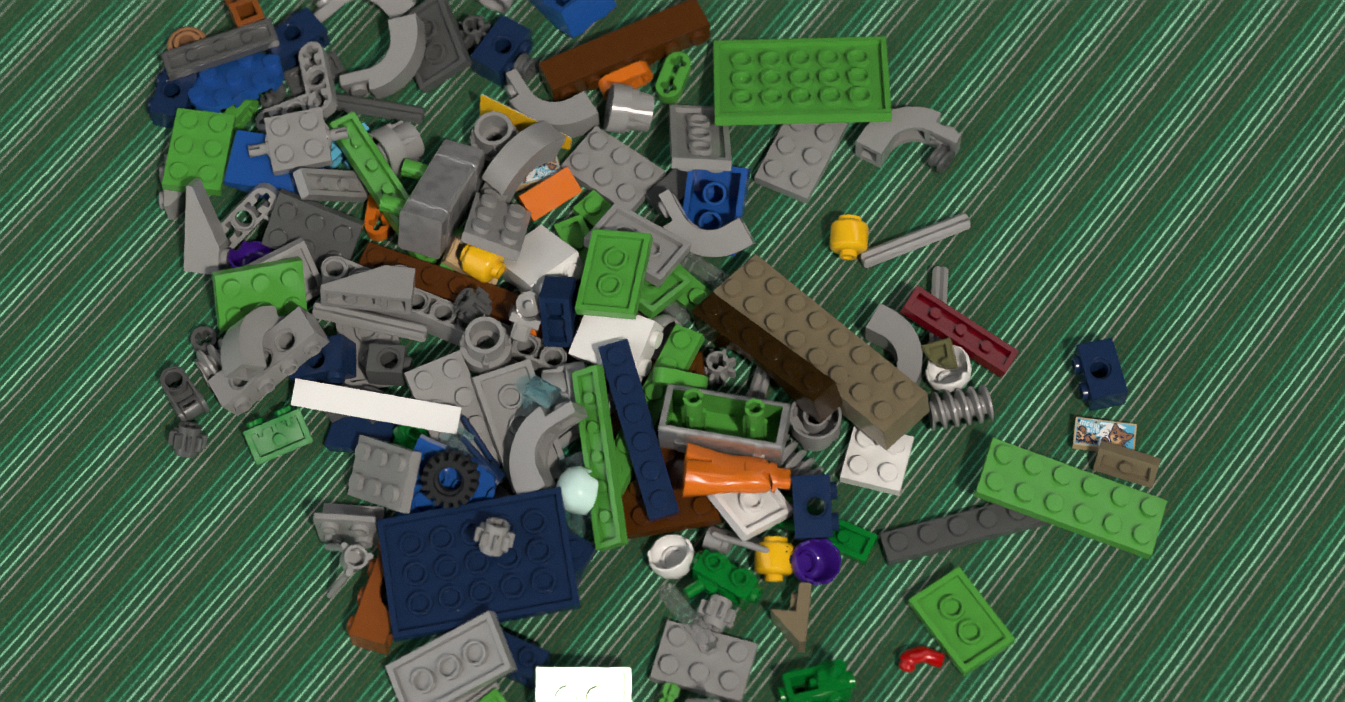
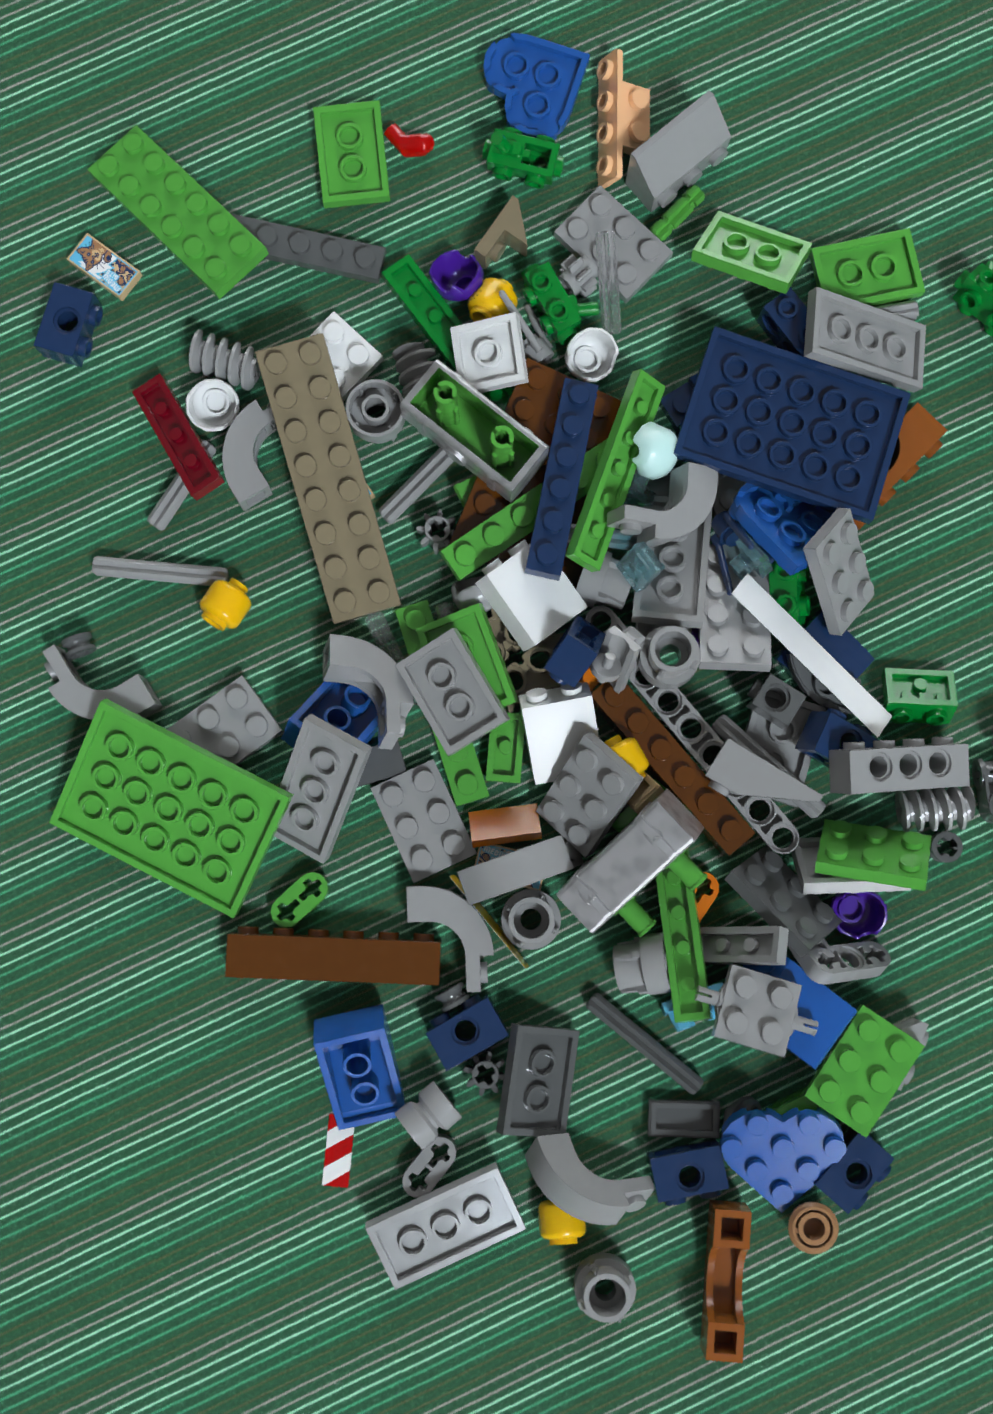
camera: 155 degrees left, 20 degrees up
dark grey tile [160,17,280,81] -> none
light grey slope [184,178,230,275] -> none
light grey arch [220,306,286,381] -> none
light grey beam [255,41,337,134] -> none
light grey bracket [313,503,386,548] -> none
light grey plant [325,542,373,598] -> none
light grey arch [339,13,426,99] -> none
black tyre [421,448,480,509] -> none
dark grey gear [455,286,492,325] -> none
light grey gear [474,517,515,556] -> none
bright green plate [575,229,653,320] -> none
orange beam [598,61,653,99] -> none
light grey piece [604,82,654,134] -> none
bright green beam [652,367,709,390] -> none
orange piece [682,442,791,497] -> none
dark brown arch [691,292,843,423] -> none
dark blue brick [792,474,839,540] -> none
olive tile [921,337,958,369] -> none
dark tan plate [1093,440,1161,488] -> none

